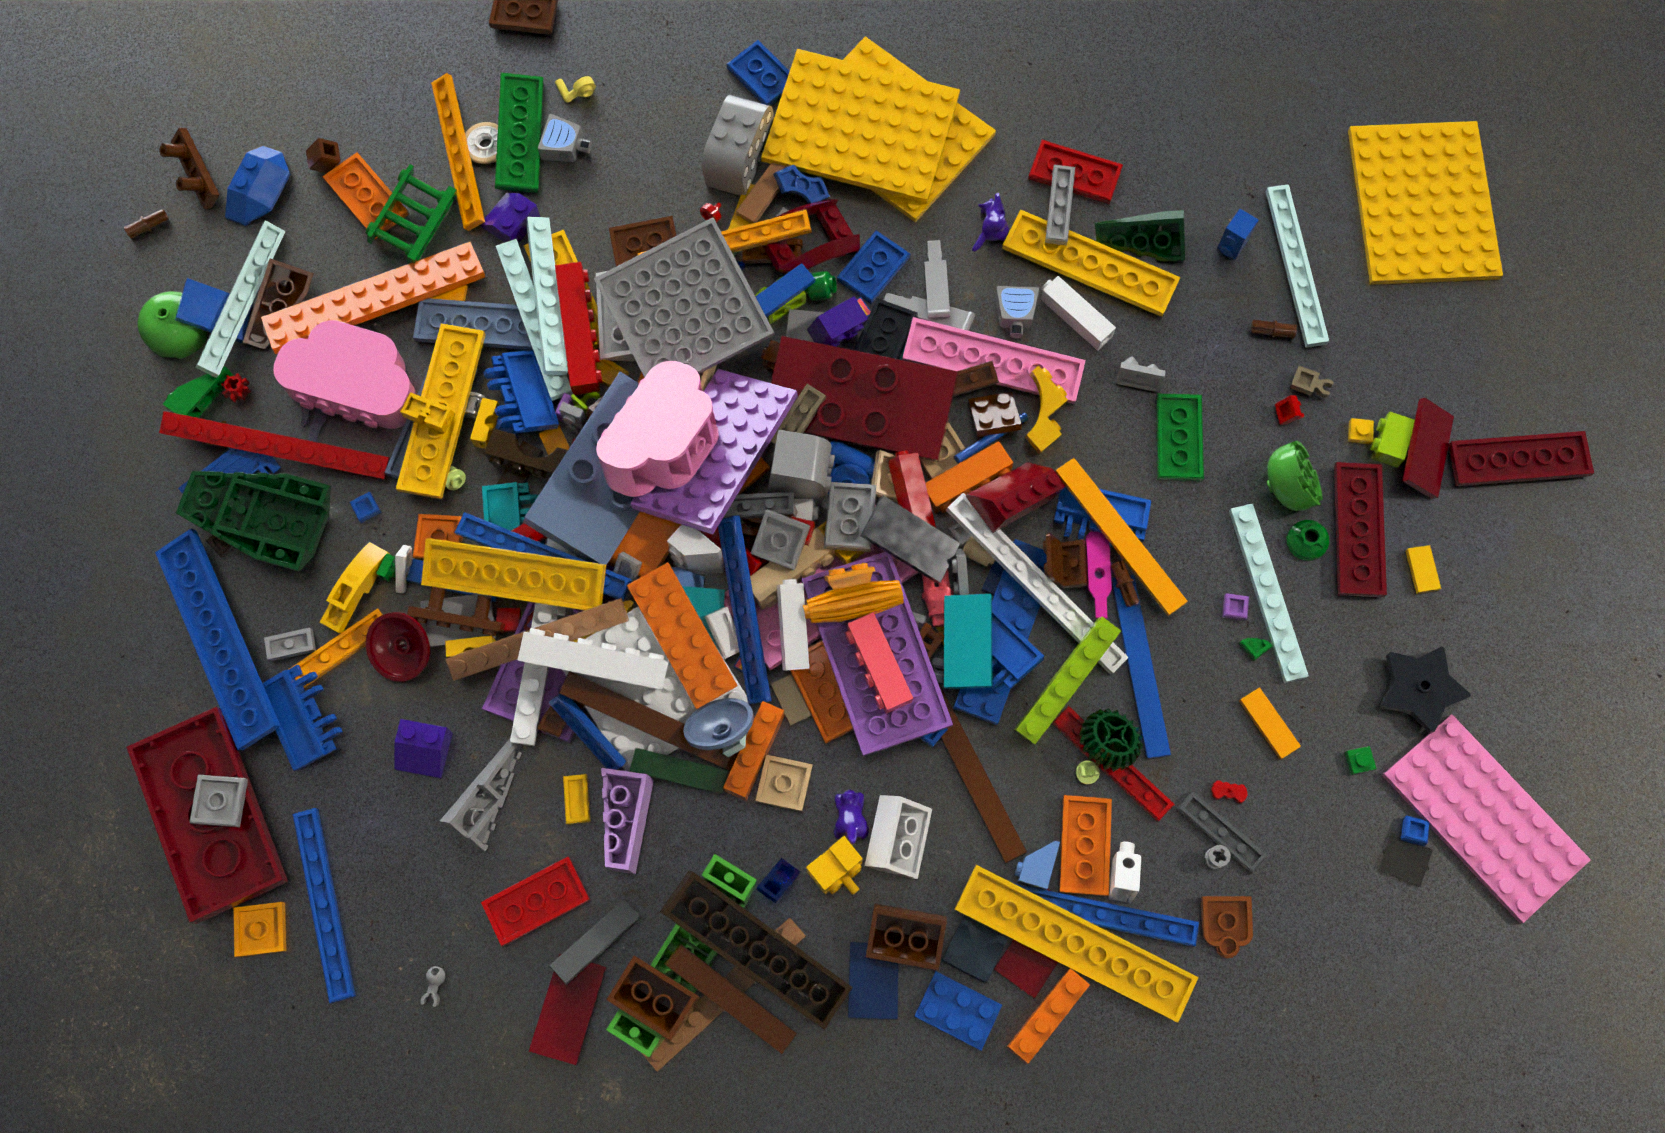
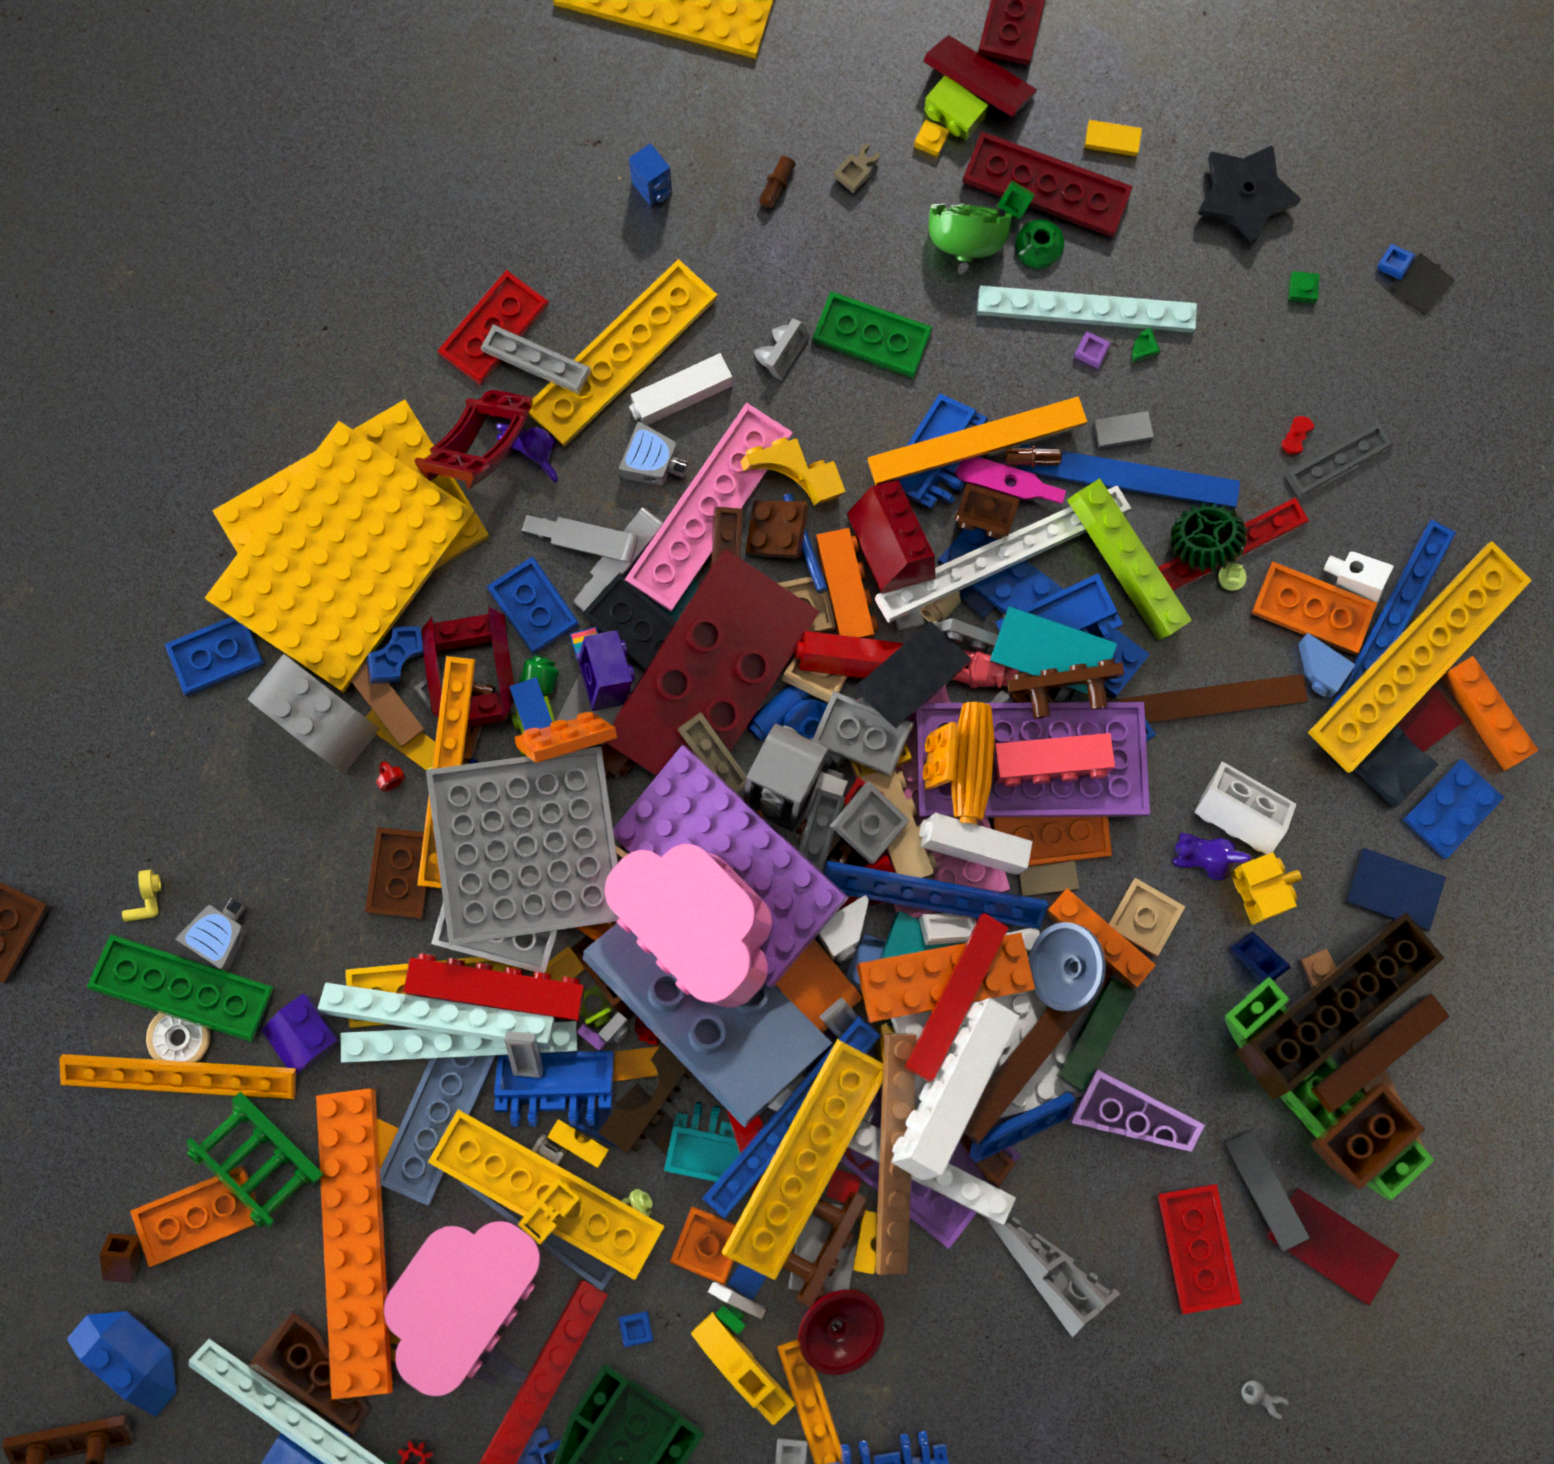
camera: 75 degrees left, 5 degrees up
dark purple slope [394,719,453,779] -> none
yellow tile [563,774,591,825] -> none
reddish brown slope [866,903,947,971] -> none
dark green wedge [1095,210,1185,262] -> none
dark orange plate [1201,896,1253,958] -> none
light grey bush [1204,845,1231,869] -> none
light orange tile [1239,687,1301,760] -> none
light aqua plate [1266,184,1329,348] -> none
red tile [1275,395,1304,425] -> none
bright pink plate [1382,714,1591,924] -> none
none -> dark red wedge [414,390,533,490]
none -> light grey tile [504,1031,544,1078]
none -> orange plate [514,712,617,763]
none -> red tile [905,913,1009,1082]
none -> green plate [997,181,1035,220]
none -> reddish brown plate [1007,659,1124,719]
none -> light grey tile [1093,411,1154,449]

